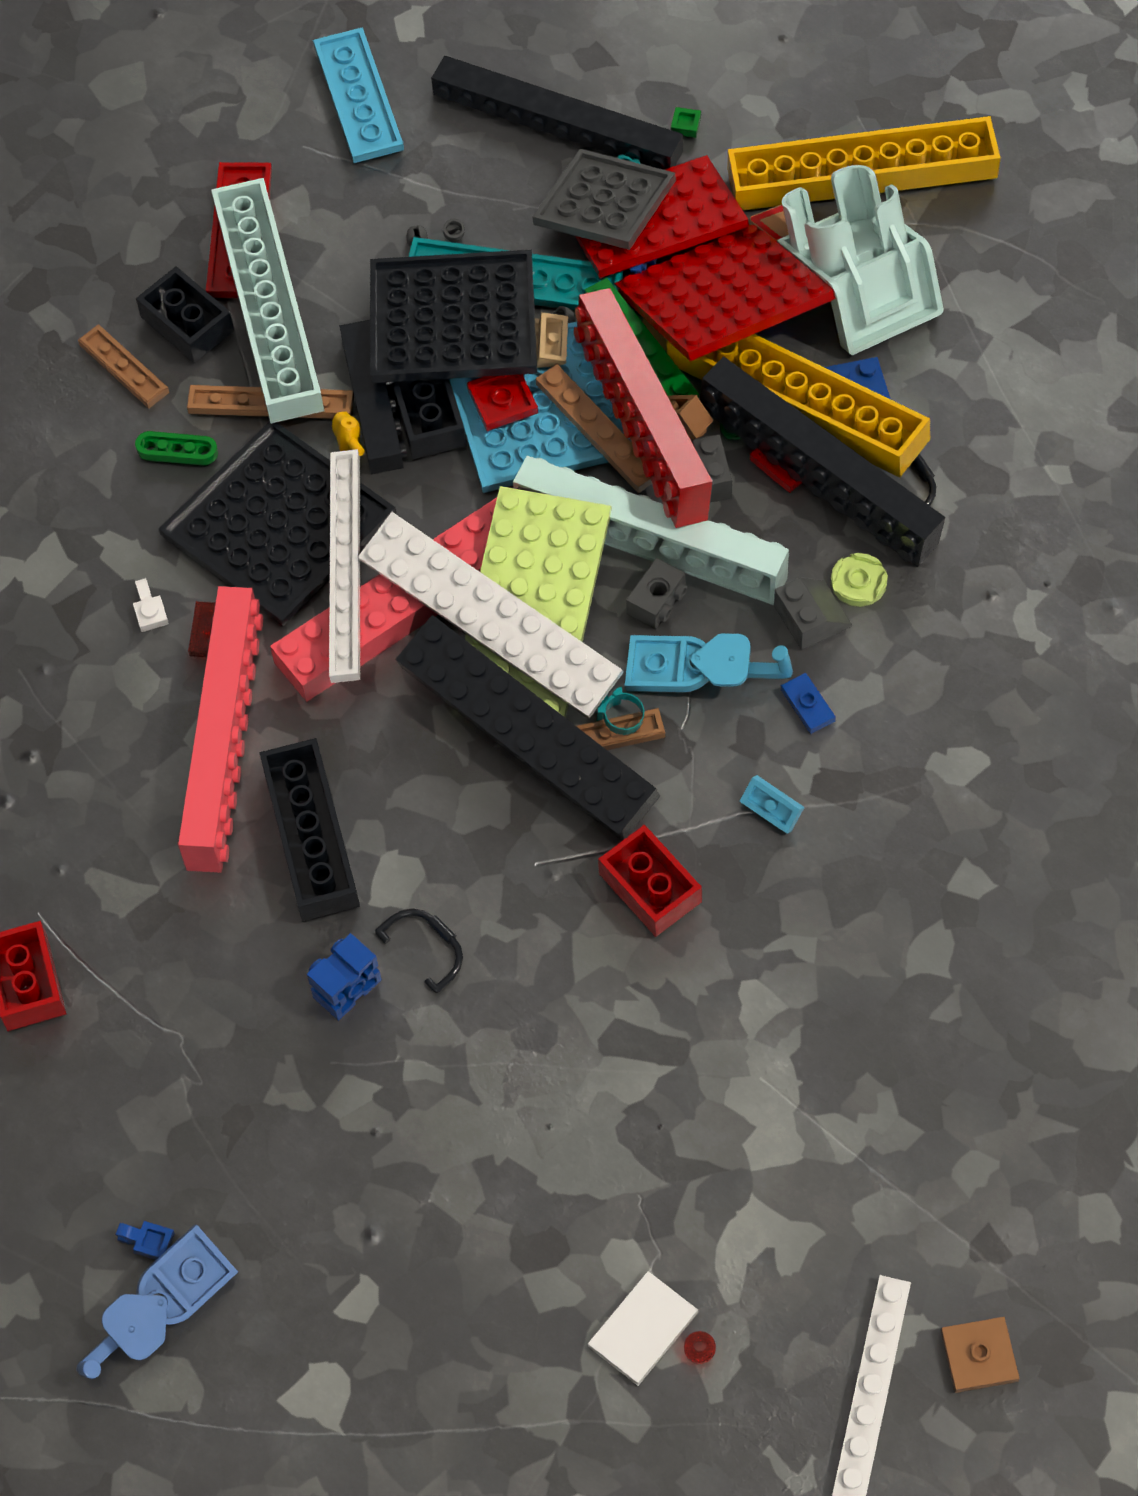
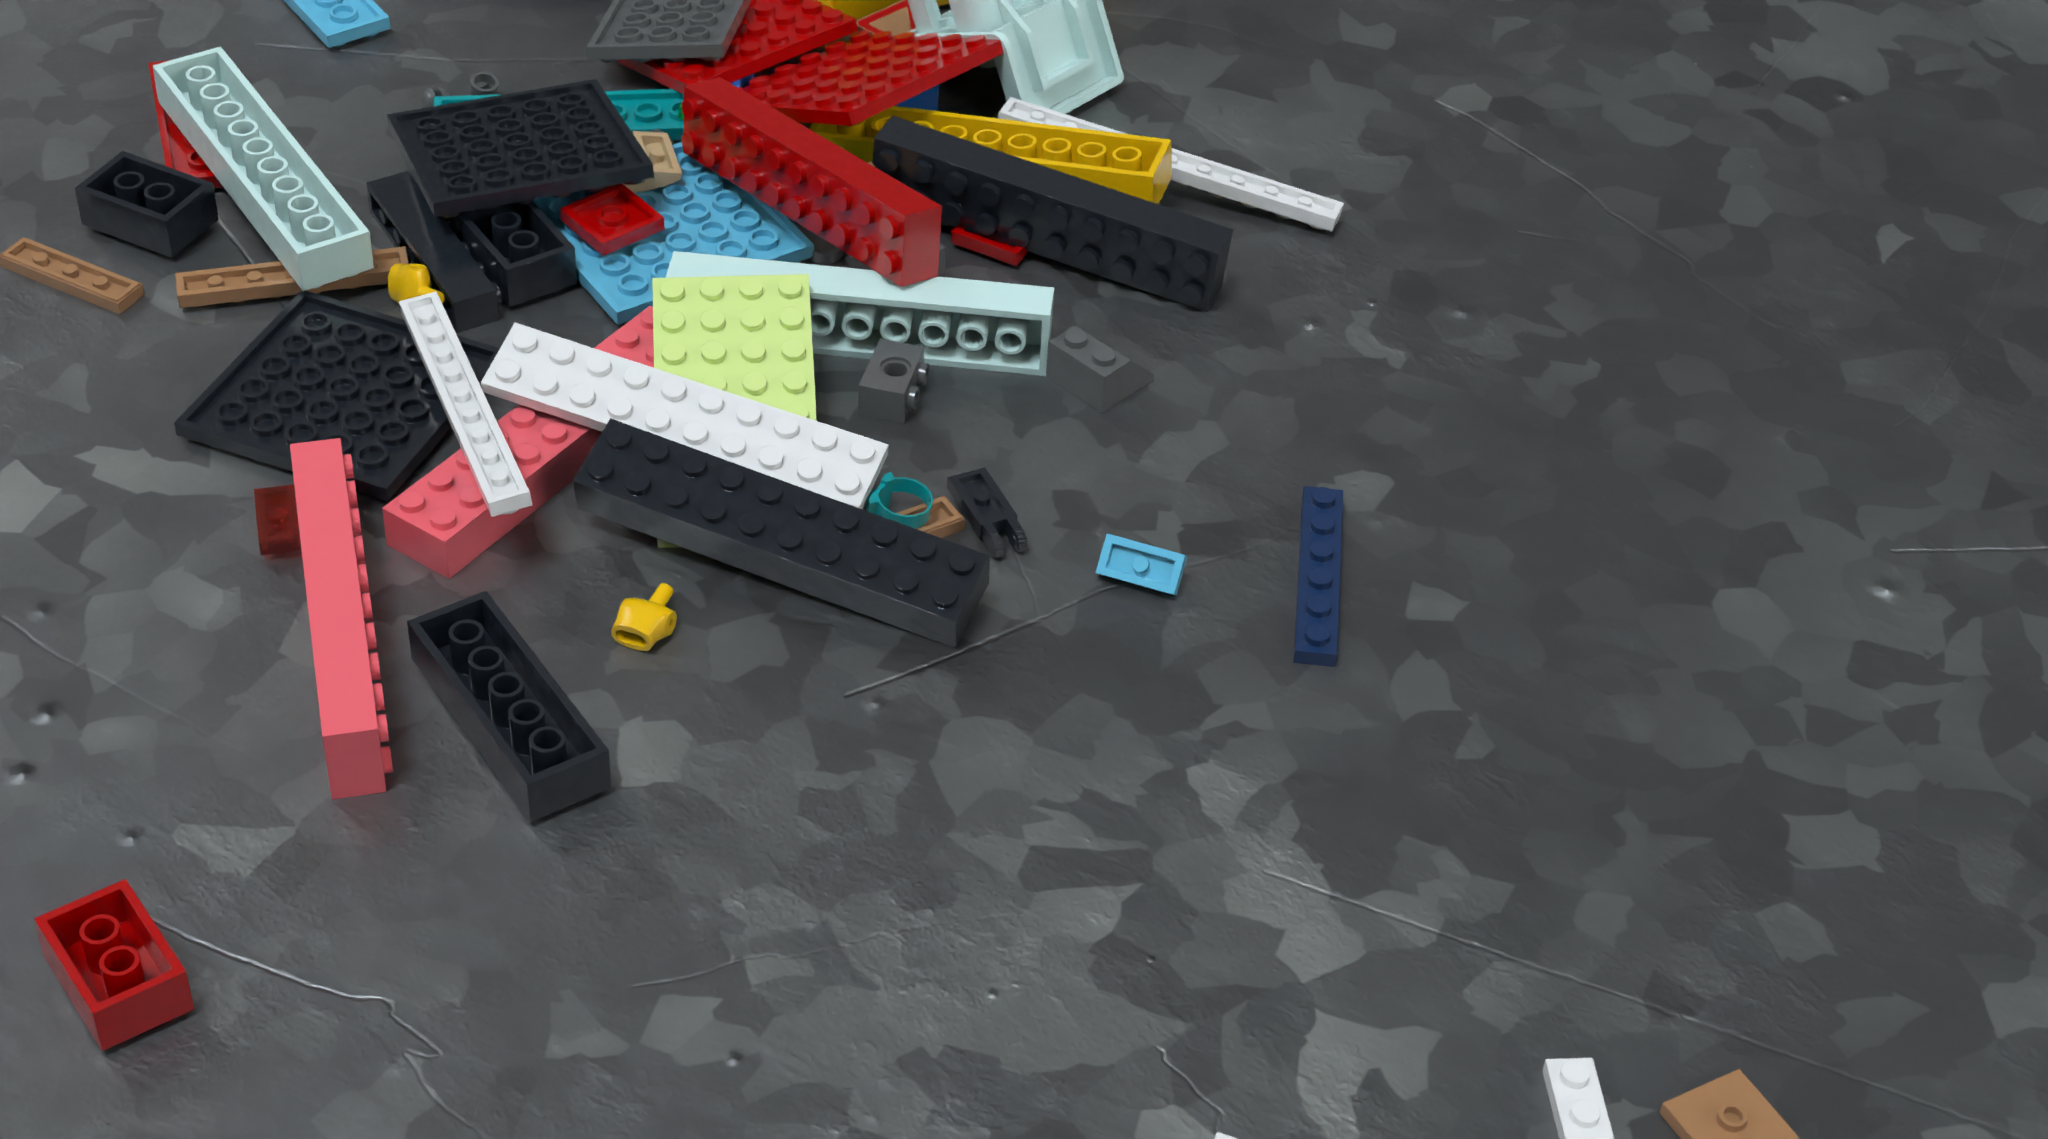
camera: 25 degrees left, 20 degrees down
white plate [133,578,169,632] -> none
green plate [135,431,218,465] -> none
blue brick [307,933,382,1021] -> none
black piece [375,908,463,993] -> none
medium nougat plate [536,364,653,493] -> none
red brick [598,824,702,937] -> none
medium azure plate [625,633,793,692] -> none
blue plate [781,673,836,734] -> none
yellowish green tile [830,553,888,607] -> none
none -> yellow piece [611,583,677,651]
none -> black hinge [947,468,1028,559]
none -> white plate [998,97,1344,231]
none -> dark blue plate [1293,486,1343,667]

